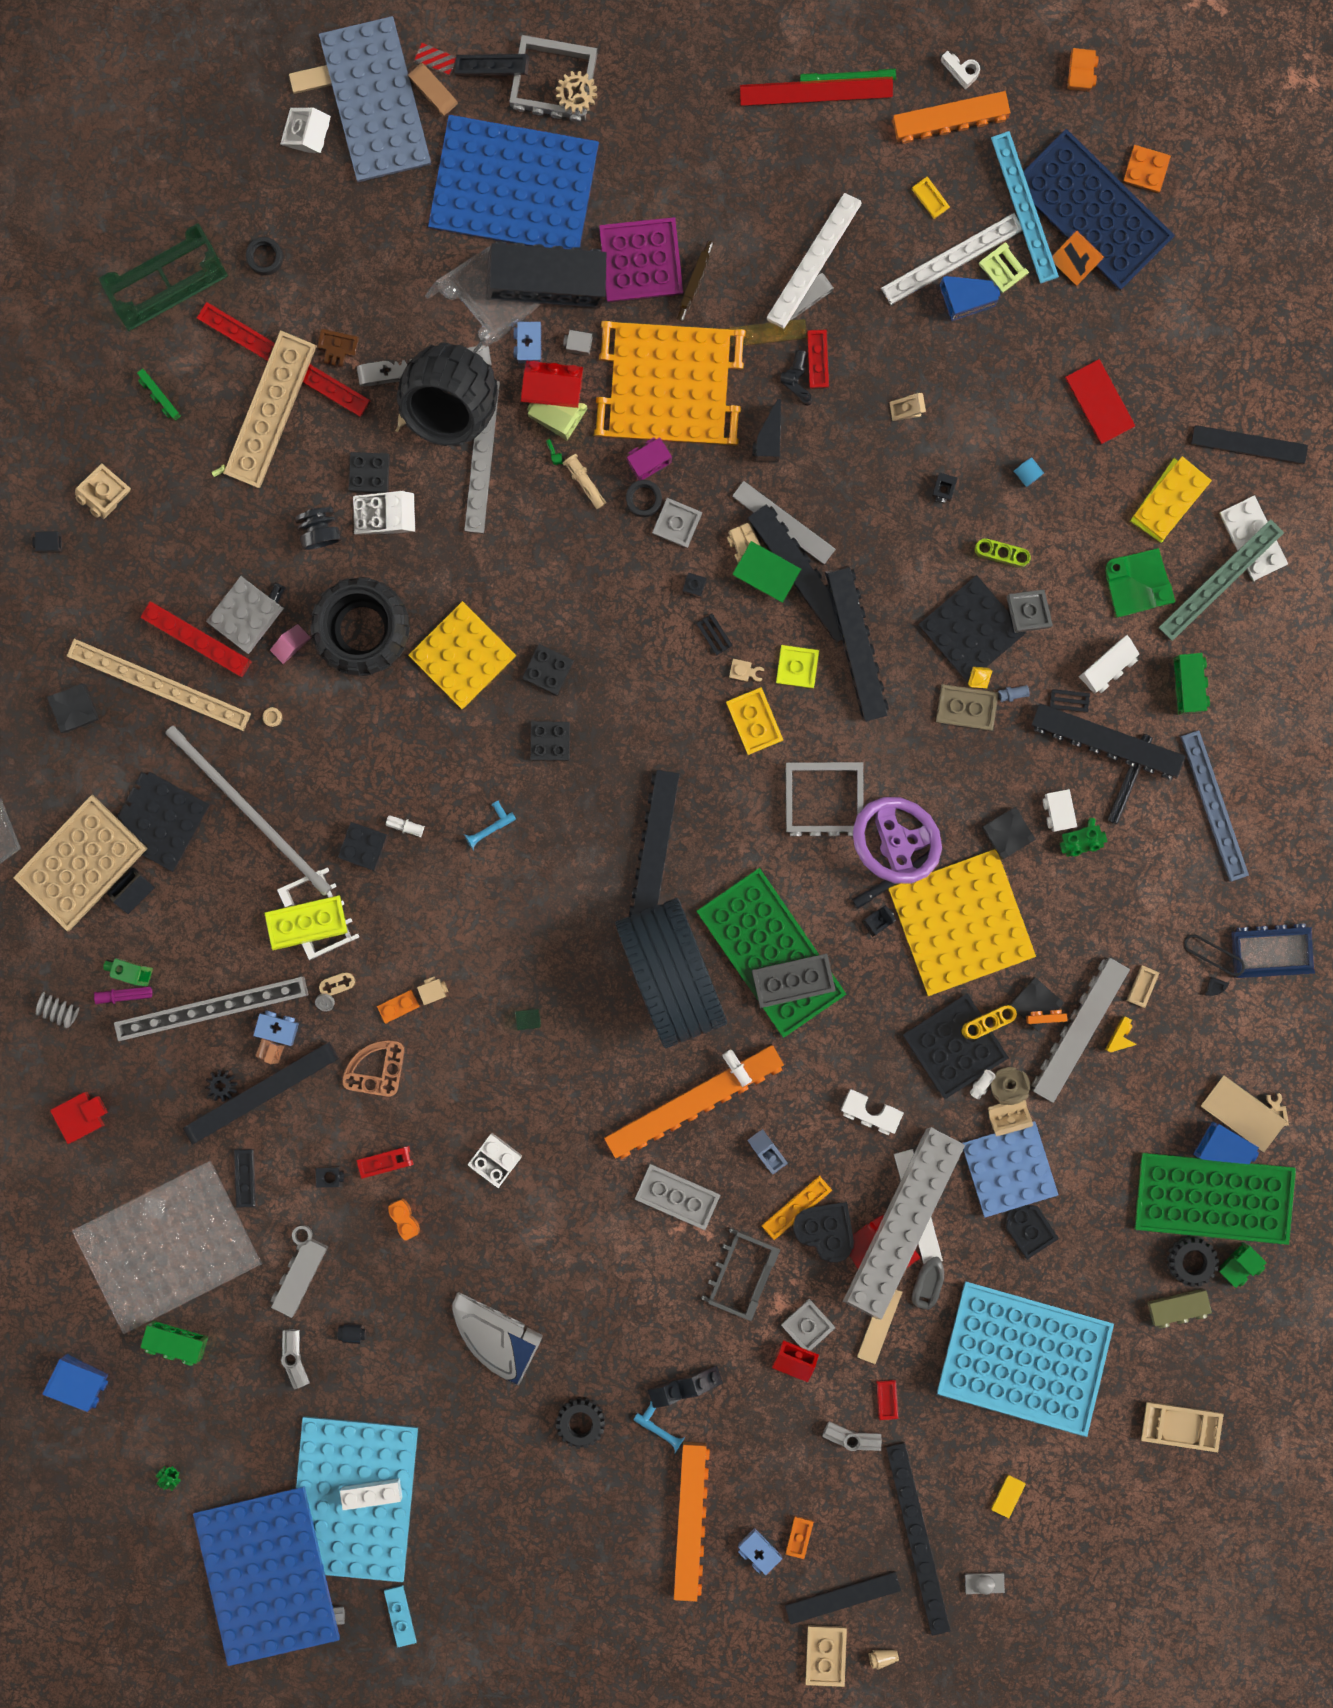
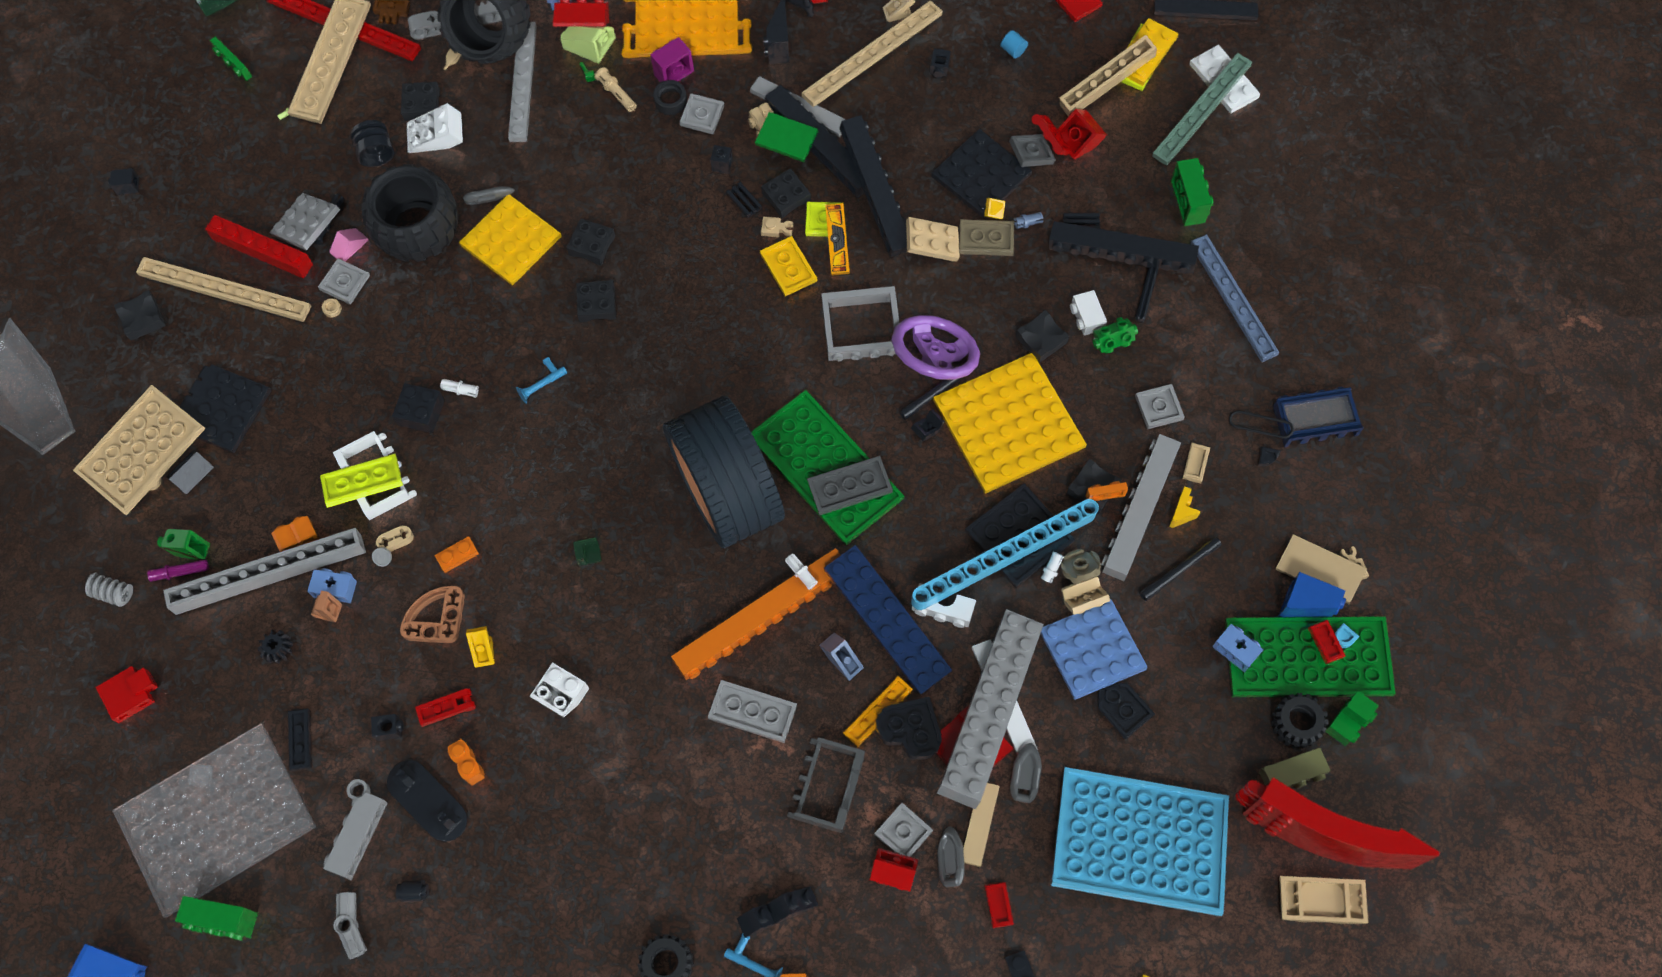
camera: 10 degrees left, 20 degrees down
tan plate [75,464,131,519] -> none
light grey piece [165,726,332,896] -> none
black beam [182,1042,339,1145] -> none
tan brick [417,977,449,1005] -> none
light grey panel [452,1292,543,1386] -> none
black brick [629,770,680,917] -> none
light grey piece [822,1421,882,1451] -> none
yellow beam [962,1005,1017,1039] -> none
lime beam [975,538,1031,568] -> none
white slope [1079,635,1139,694] -> none
green slope [1105,548,1175,618] -> none
none -> orange brick [271,516,320,552]
none -> light grey plate [318,258,370,305]
none -> black piece [387,760,467,842]
none -> dark grey piece [463,186,515,205]
none -> yellow slope [466,626,495,668]
none -> black brick [761,168,811,219]
none -> tan plate [802,0,942,107]
none -> dark blue plate [824,545,952,695]
none -> tile [825,203,850,275]
none -> tan plate [906,217,960,262]
none -> medium azure beam [911,499,1099,610]
none -> dark grey piece [937,826,965,888]
none -> red plate [1032,114,1072,155]
none -> red slope [1057,108,1107,160]
none -> tan brick [1059,35,1157,117]
none -> light grey plate [1135,384,1184,429]
none -> black piece [1139,537,1222,601]
none -> medium blue brick [1212,624,1263,673]
none -> red hinge [1234,777,1440,869]
none -> red plate [1308,620,1346,664]
none -> medium azure tile [1335,623,1359,648]

